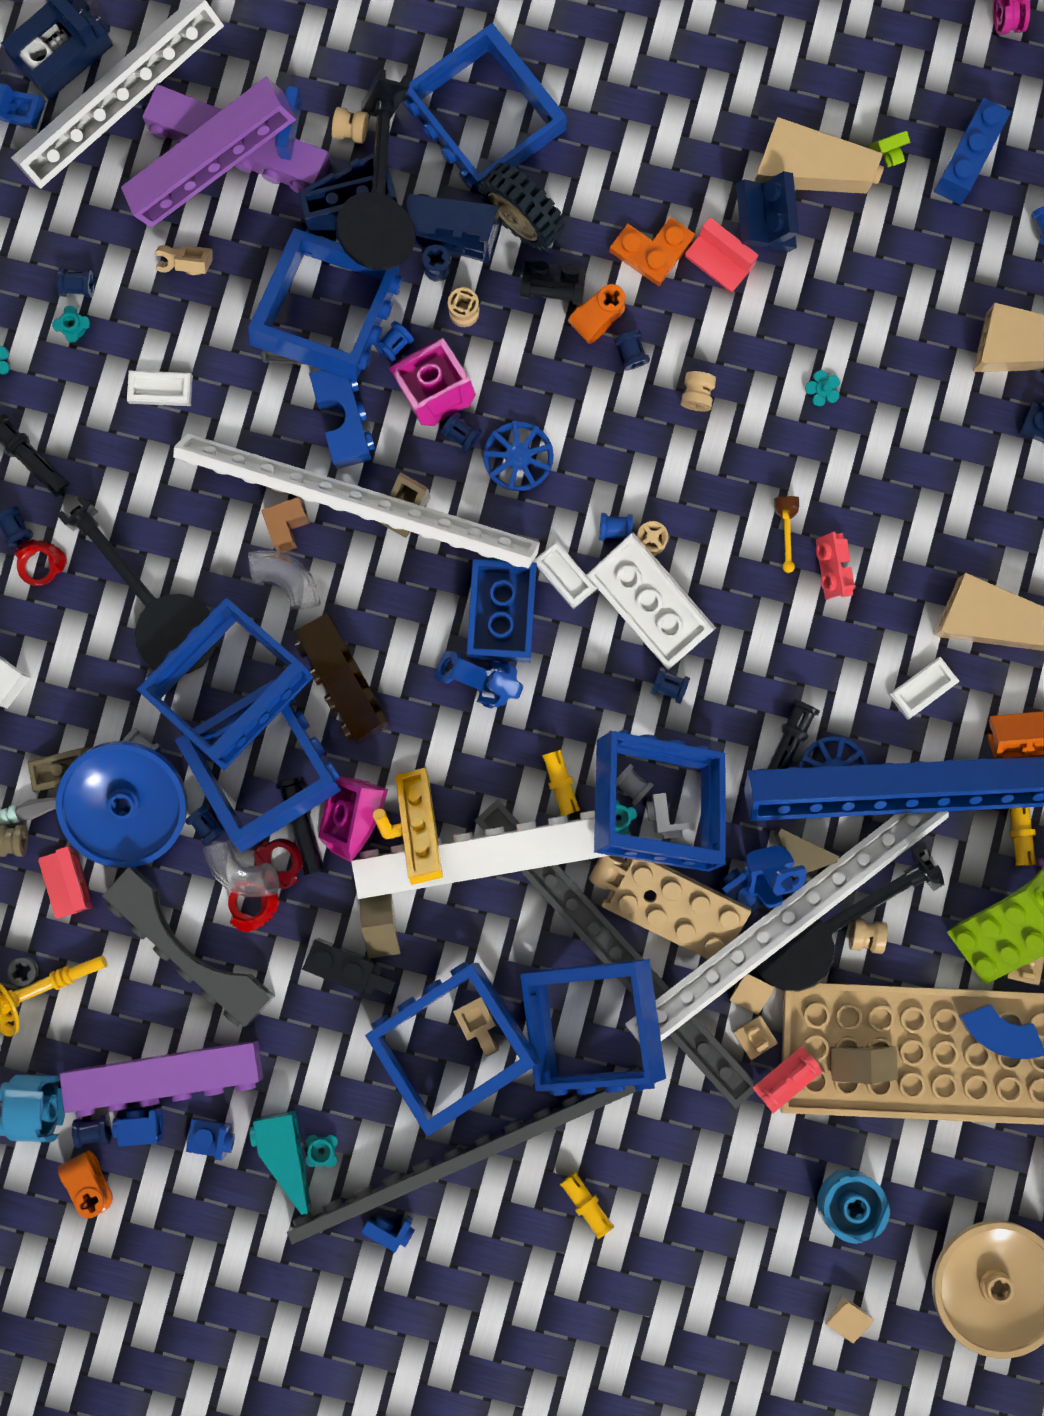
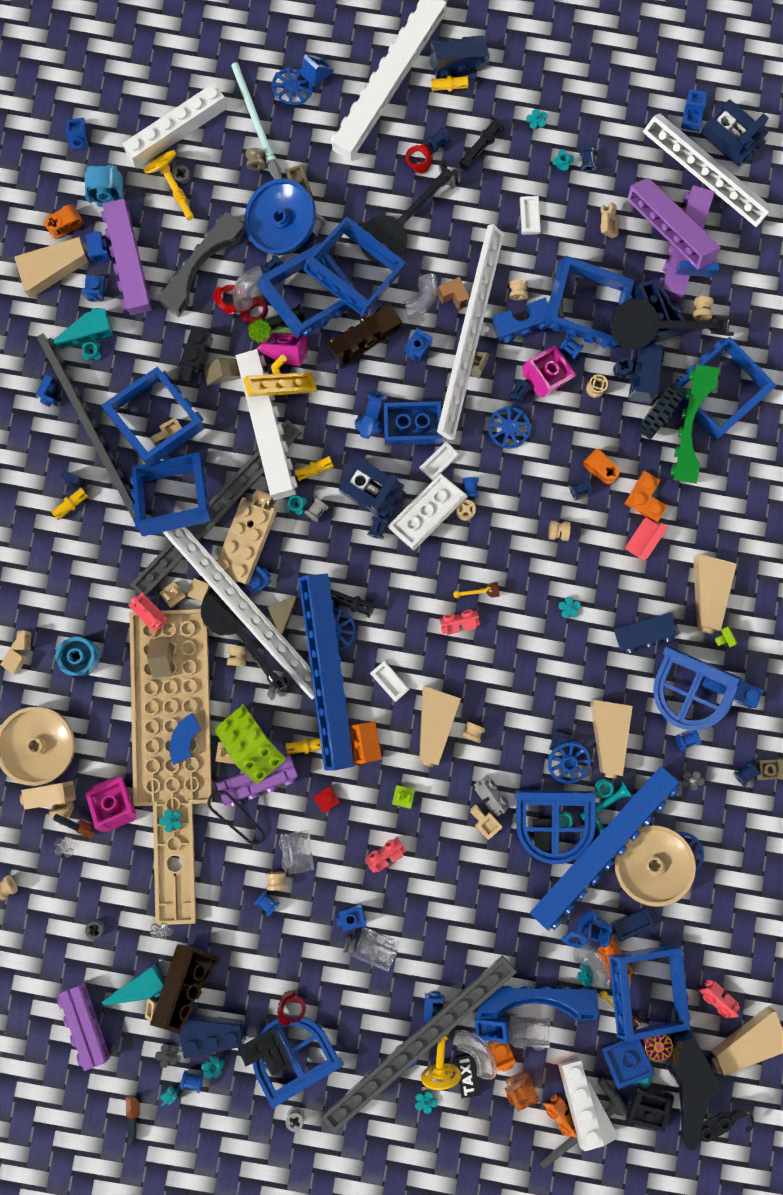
camera: 85 degrees right, 0 degrees up
coral panel [38,846,94,919] -> none
dark blue bush [72,1114,112,1149] -> none
black plate [520,261,586,305] -> none
blue window [594,729,726,872] -> none
white bracket [646,793,690,839] -> none
dark blue bracket [736,171,799,252] -> none
blue piece [744,846,806,908] -> none
none -> tan slope [10,630,31,651]
none -> tan slope [15,237,89,298]
none -> dark blue plate [60,470,85,488]
none -> clear neon green gear [247,318,272,344]
none -> dark blue brick [339,457,405,519]
none -> blue brick [404,328,433,362]
none -> tan wheel [462,722,485,743]
none -> tan wheel [509,279,528,300]
none -> dark blue wedge [614,612,680,654]
none -> blue window [653,647,743,731]
none -> green arch [670,365,720,484]

